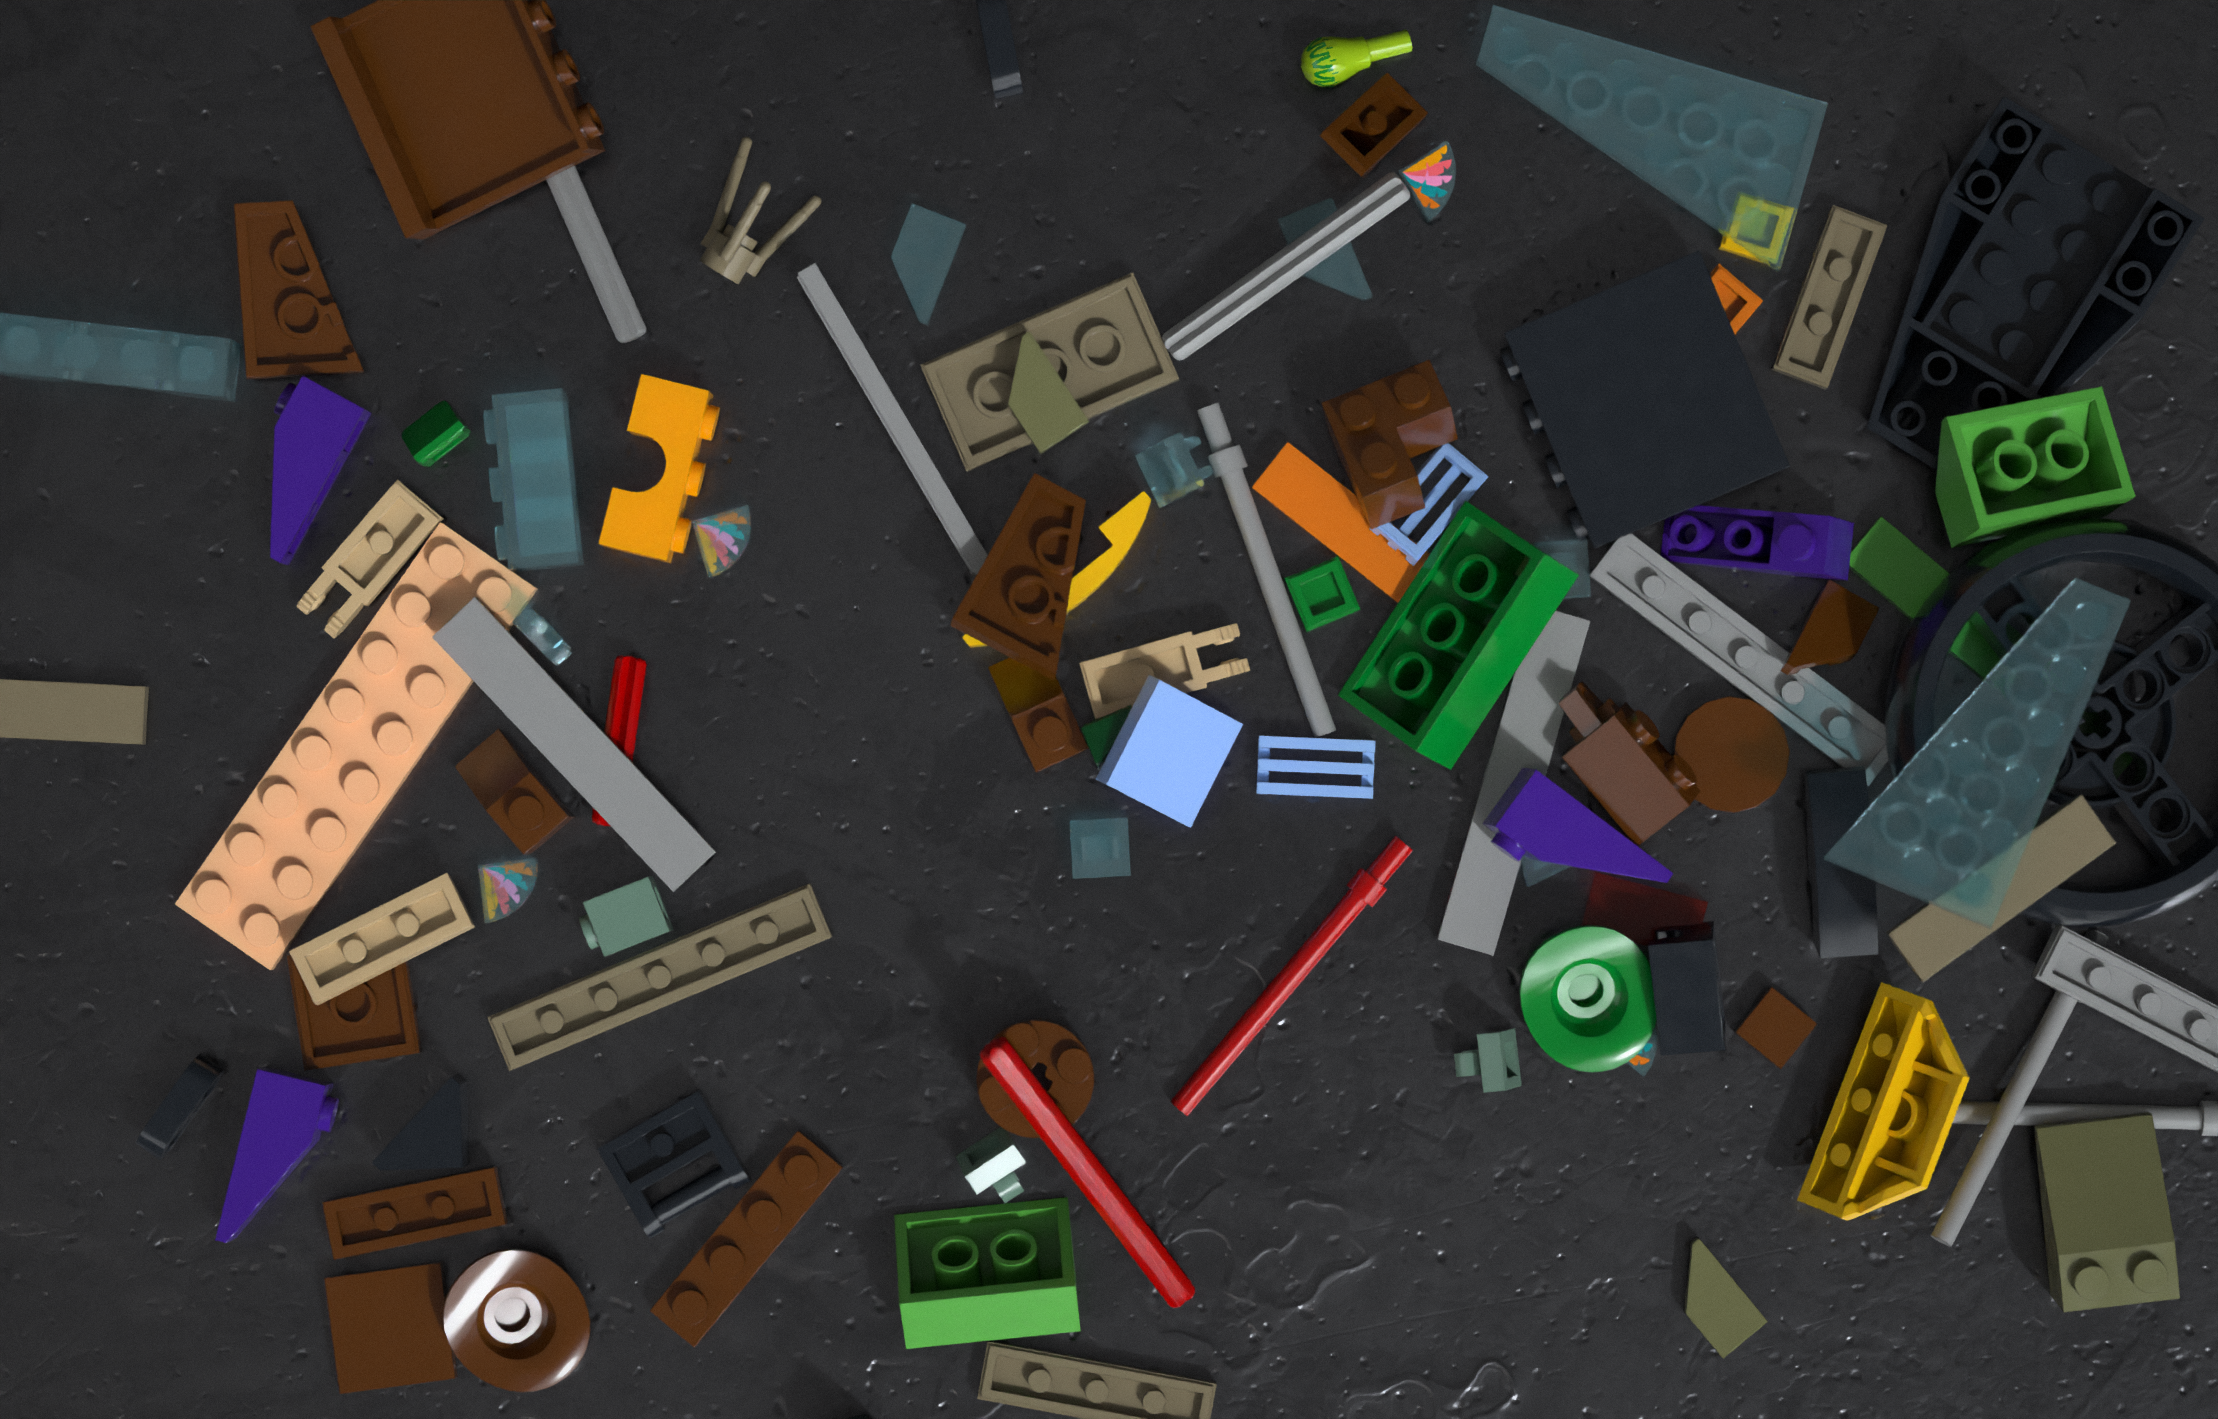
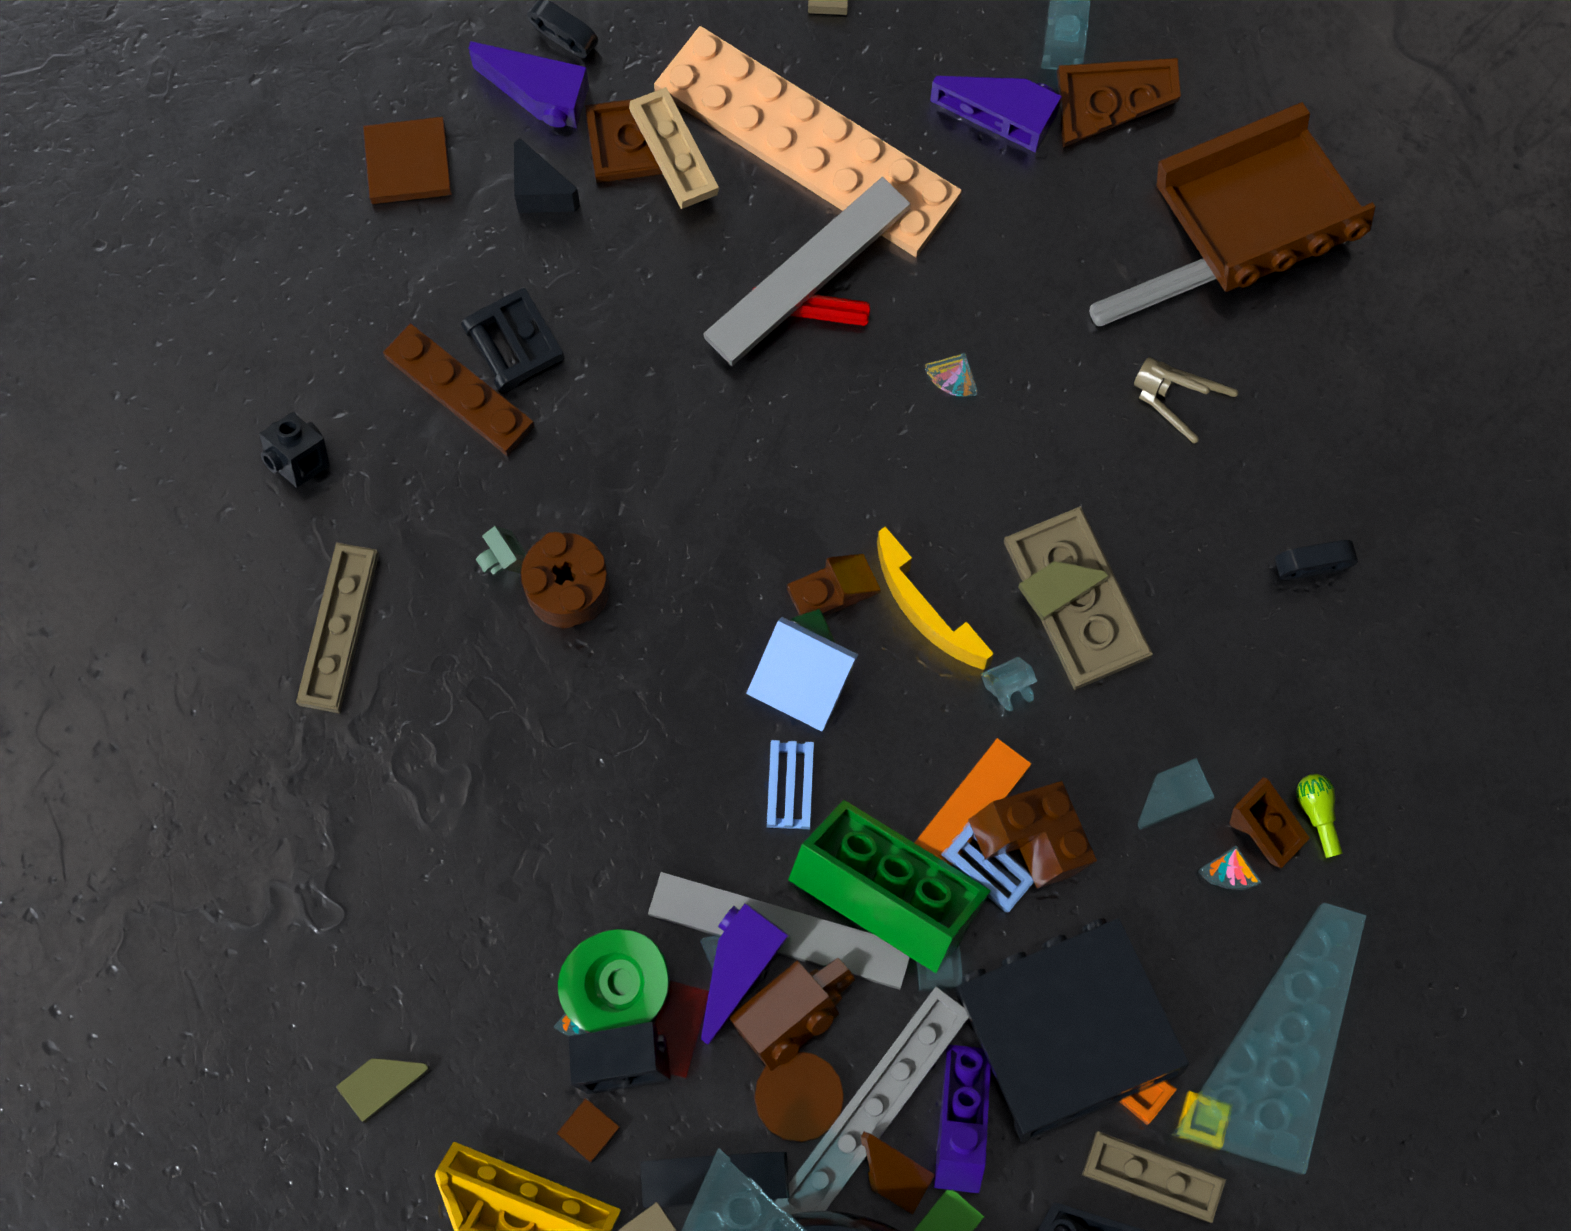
camera: 90 degrees right, 15 degrees down
tan hinge [297,480,444,638] -> none
reddish brown plate [322,1166,508,1260] -> none
green slope [401,400,471,467] -> none
reddish brown hat [443,1249,590,1392] -> none
reddish brown slope [455,729,575,855] -> none
clear light blue tile [478,858,538,923] -> none
clear light blue brick [483,388,584,572] -> none
dark tan tile [487,883,833,1071] -> none
clear light blue tile [513,608,572,666] -> none
sand green brick [579,876,674,957] -> none
light orange arch [598,374,720,563] -> none
light grey tile [797,263,988,576] -> none
clear light blue tile [891,204,966,326] -> none
bright green slope [894,1197,1081,1349] -> none
reddish brown wing [950,473,1086,681] -> none
red axle [980,1037,1195,1308] -> none
clear light blue tile [1069,818,1131,879] -> none
tan hinge [1079,623,1250,719] -> none
light grey axle [1162,172,1410,360] -> none
red bar [1170,836,1413,1116] -> none
light grey bar [1197,403,1336,738] -> none
green tile [1284,556,1360,632] -> none
sand green tile [1454,1028,1522,1093] -> none

